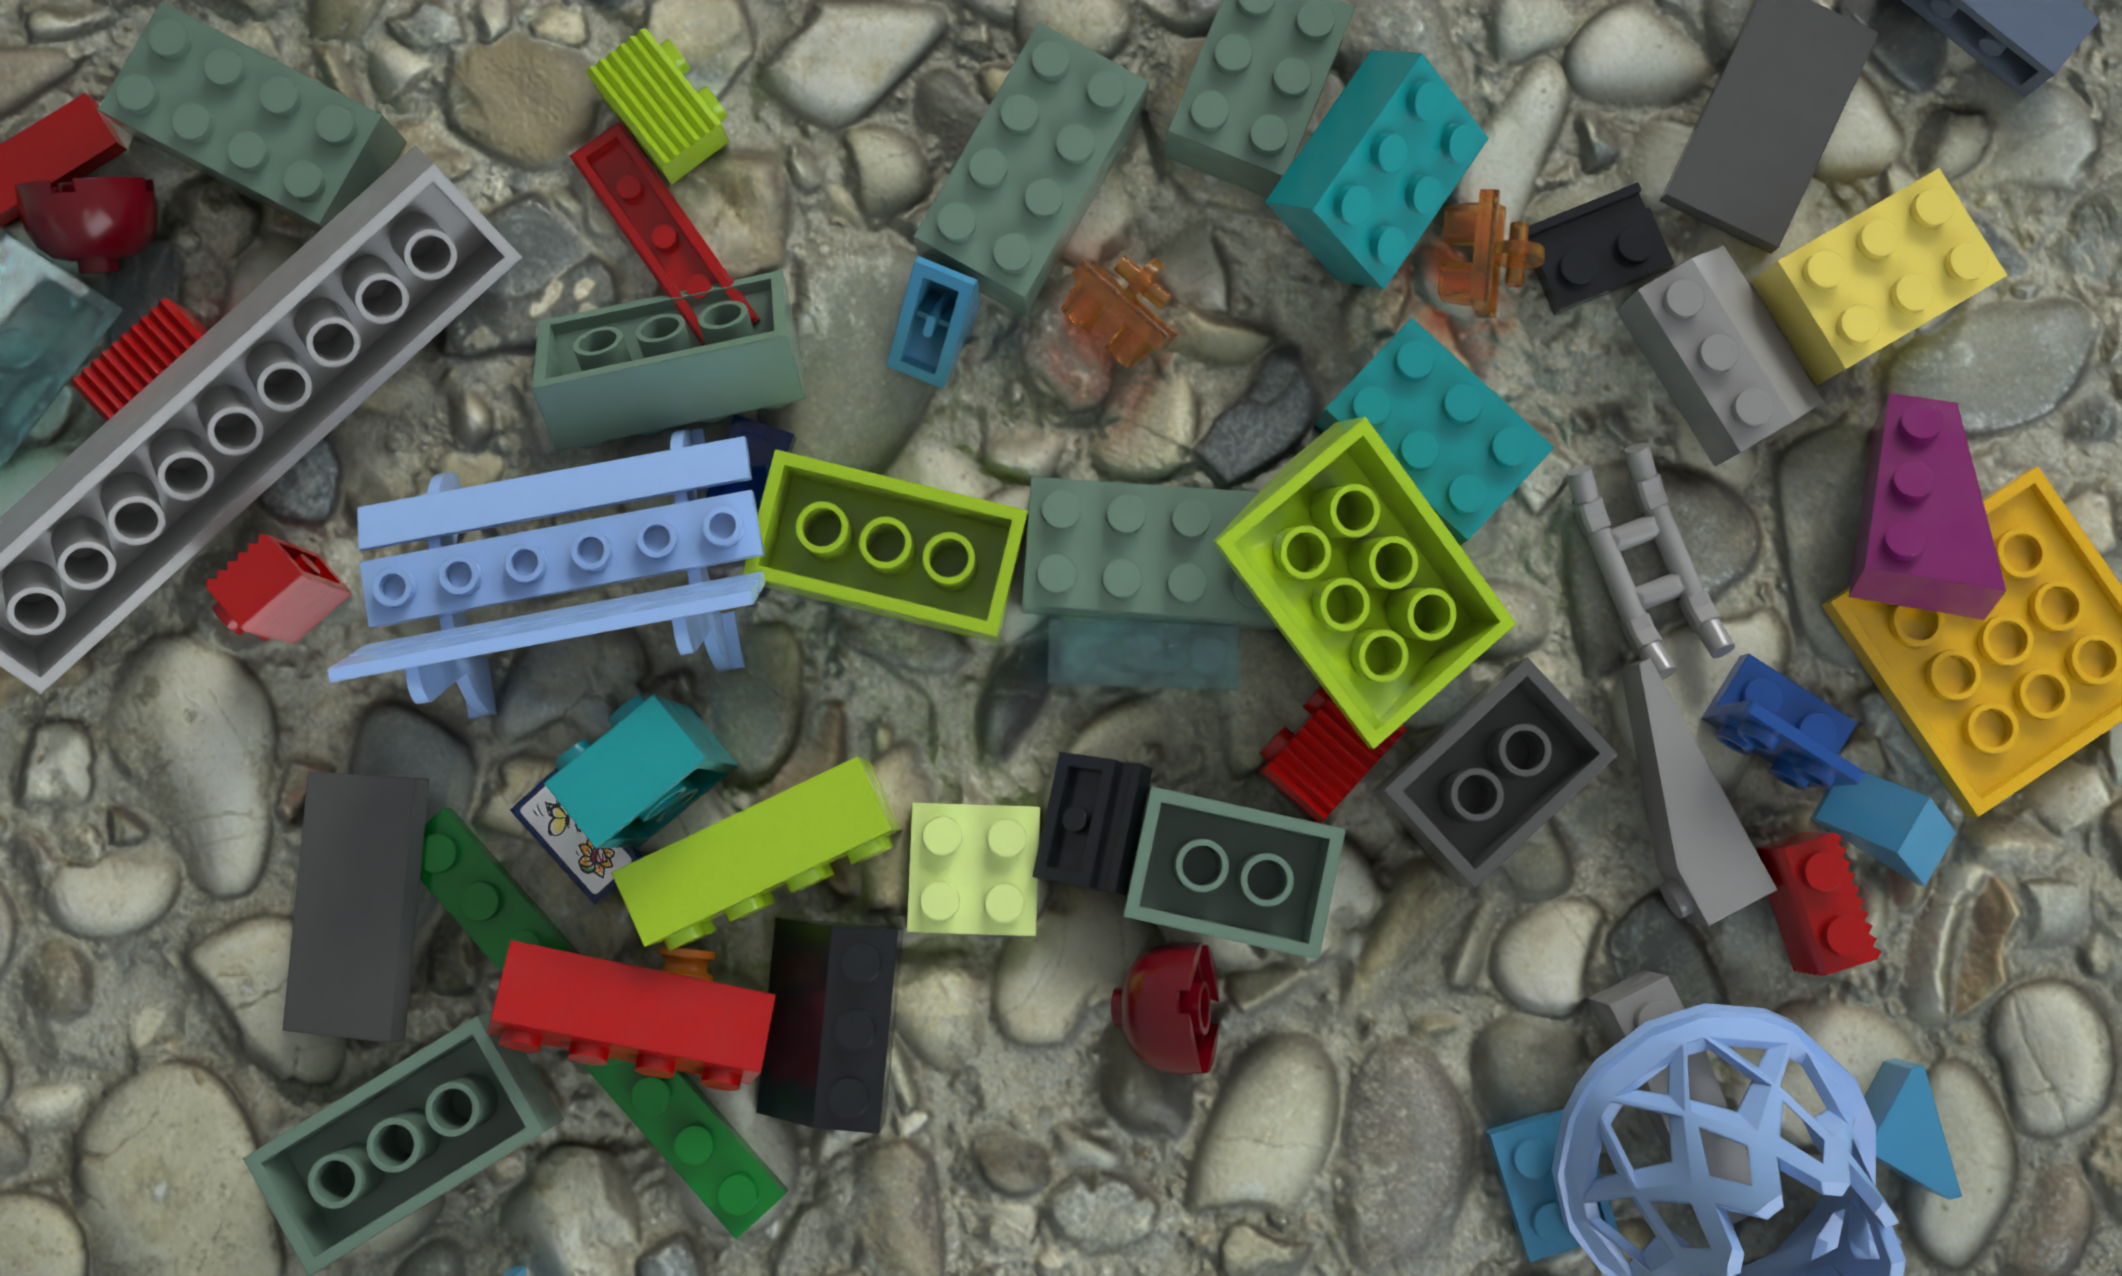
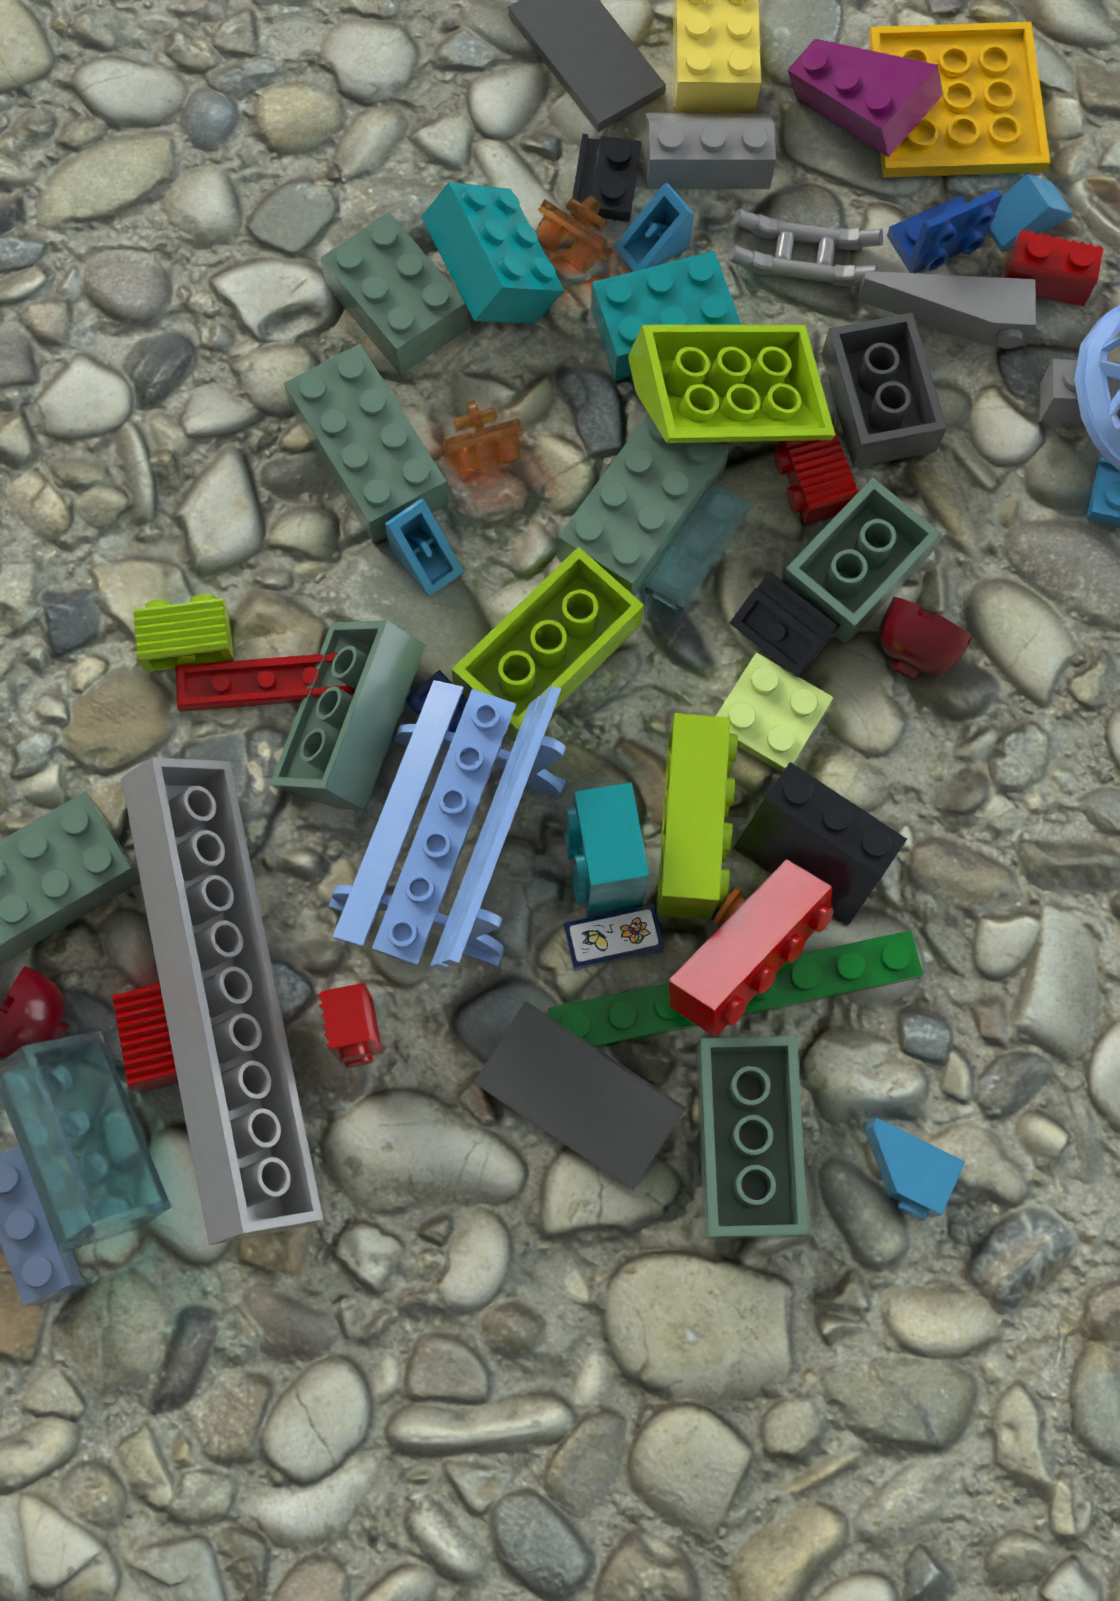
camera: 60 degrees left, 10 degrees down
none -> dark azure slope [613,183,694,271]

